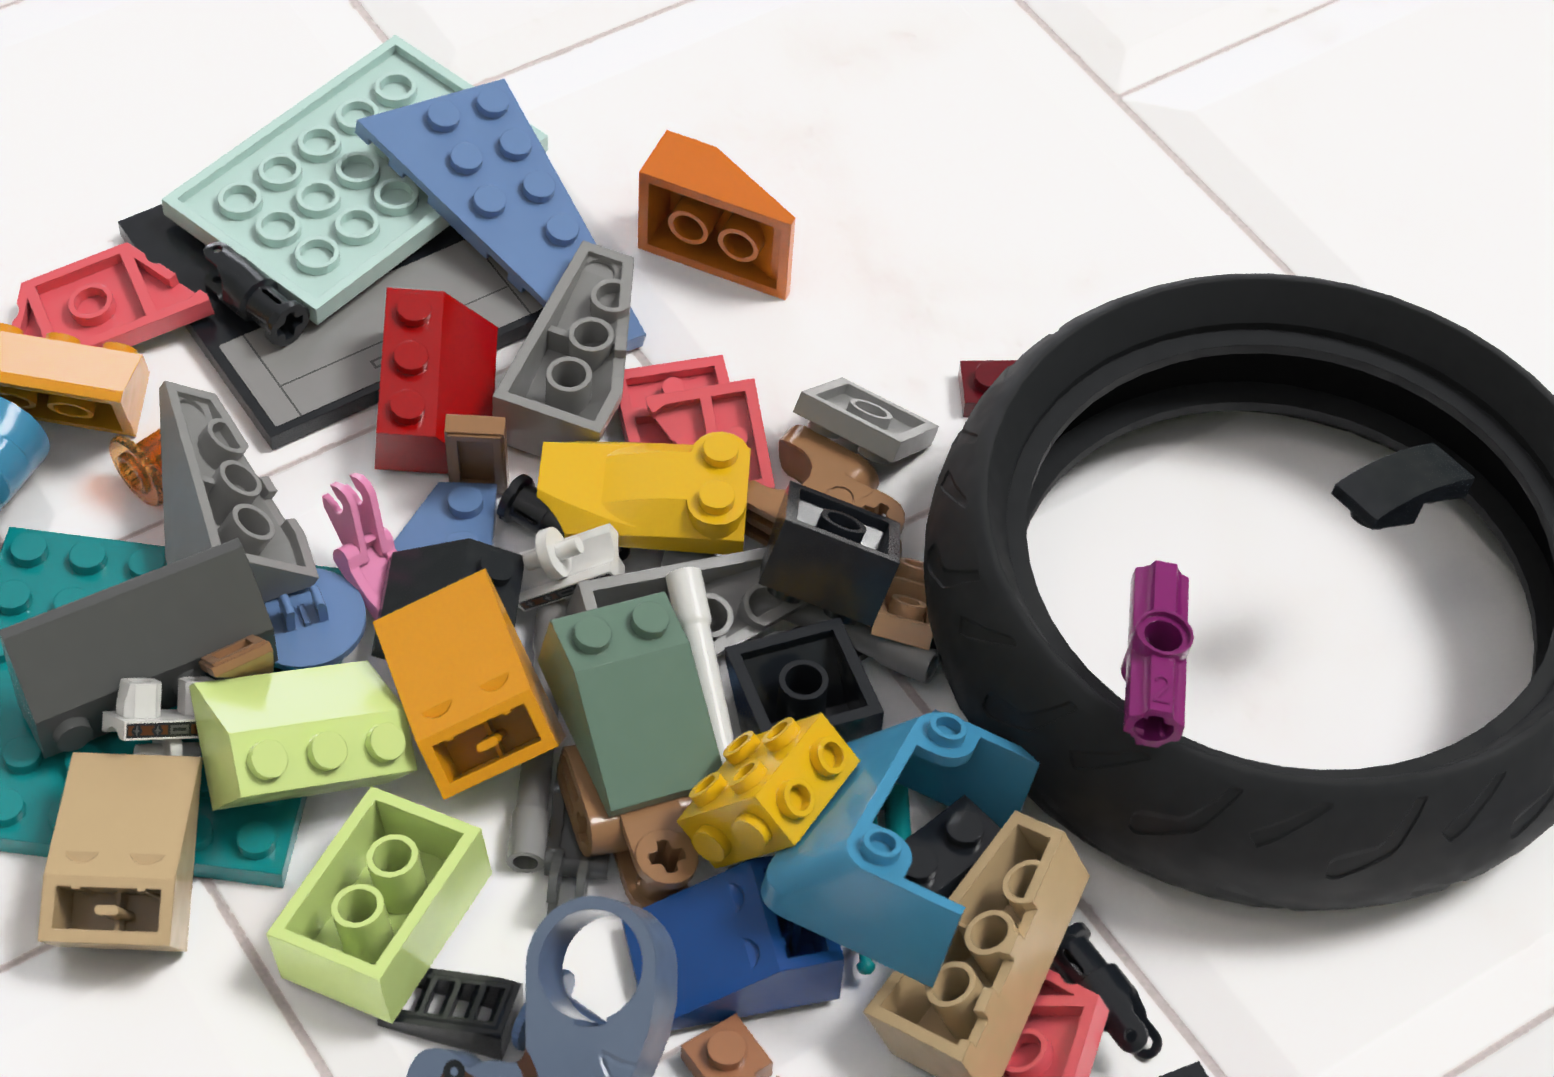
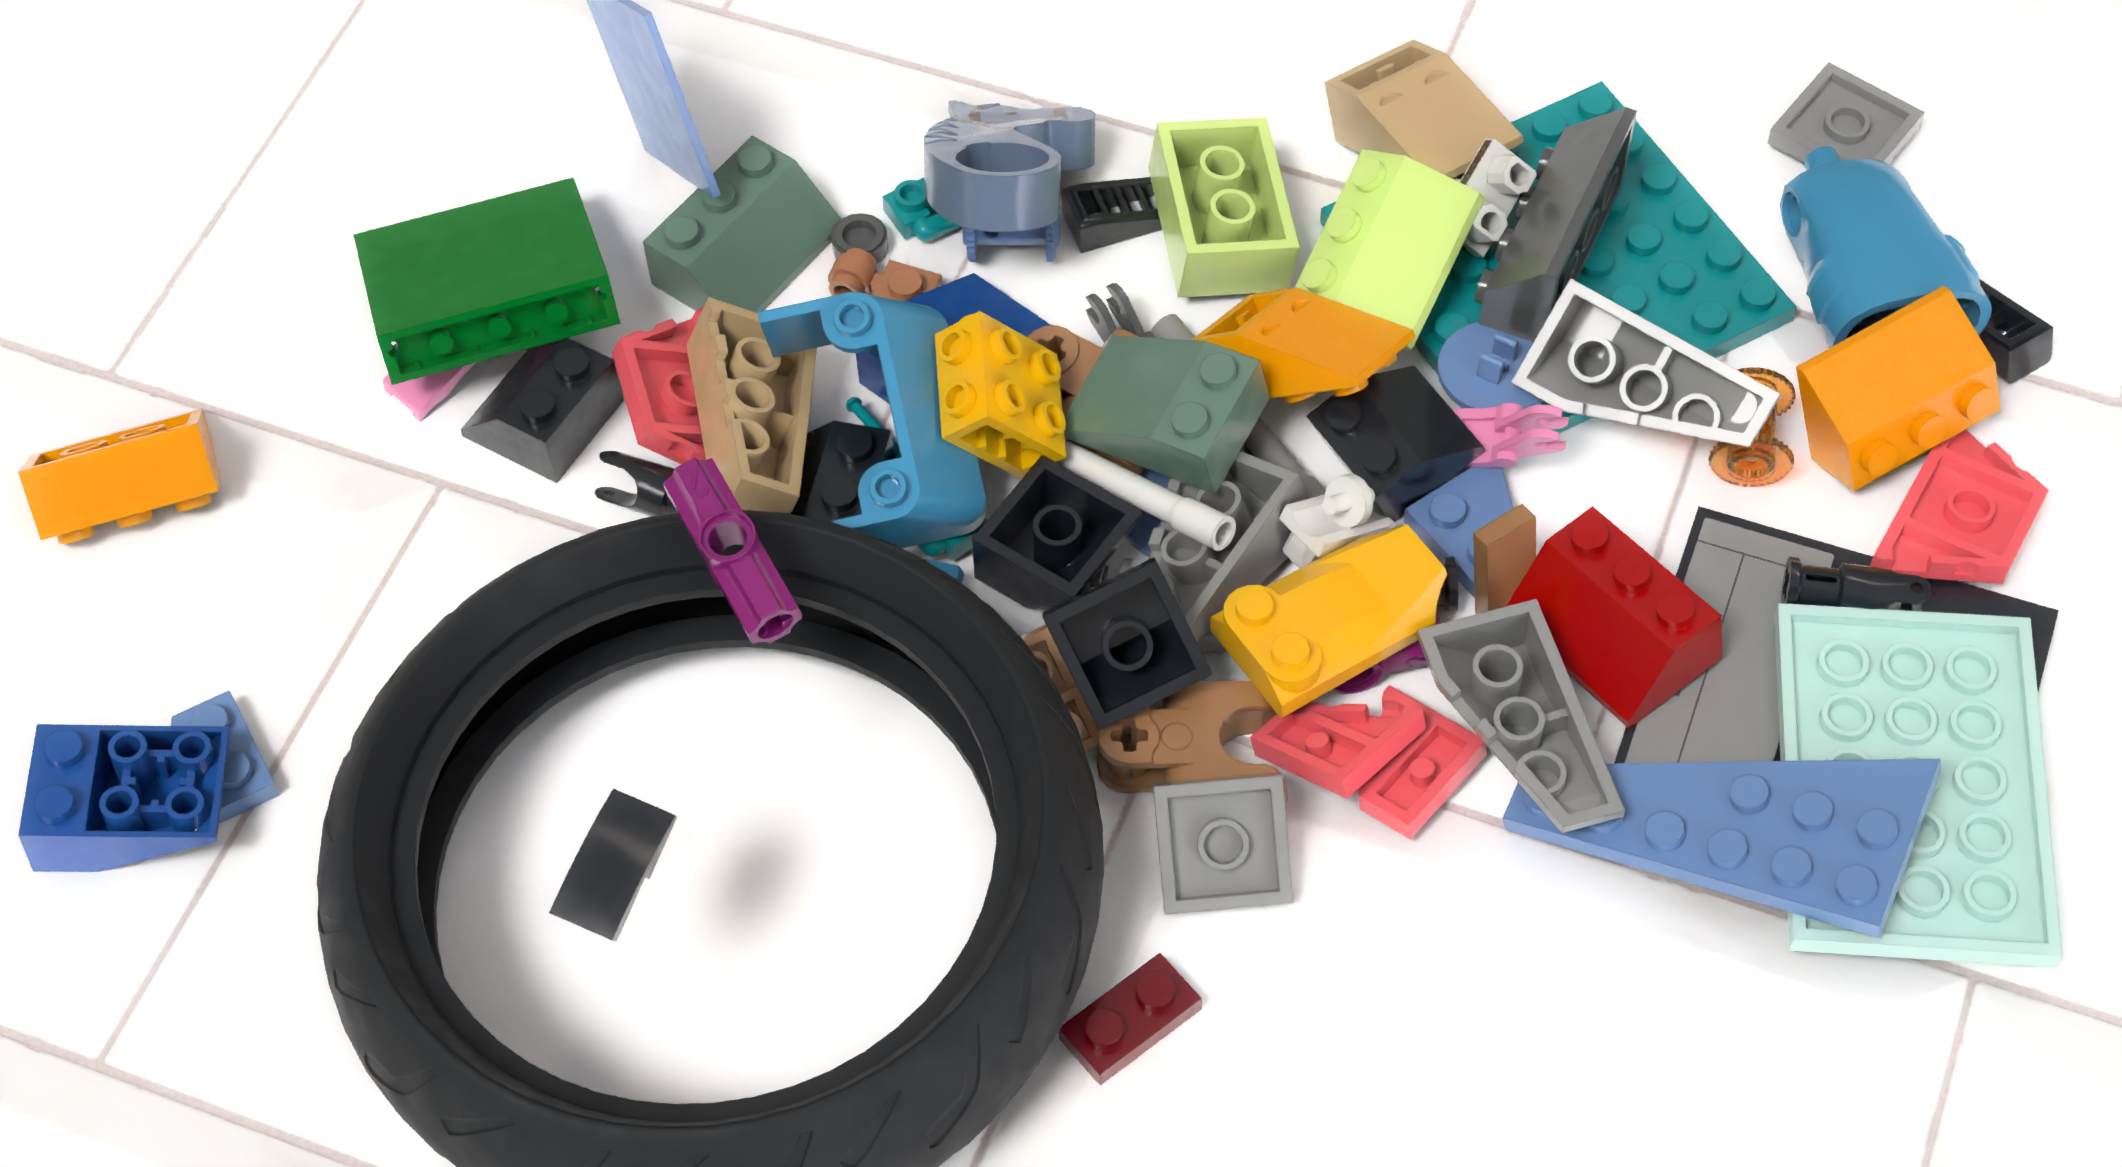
camera: 150 degrees right, 5 degrees up
medium nougat slope [199,634,274,677] -> none
orange slope [638,130,796,301] -> none

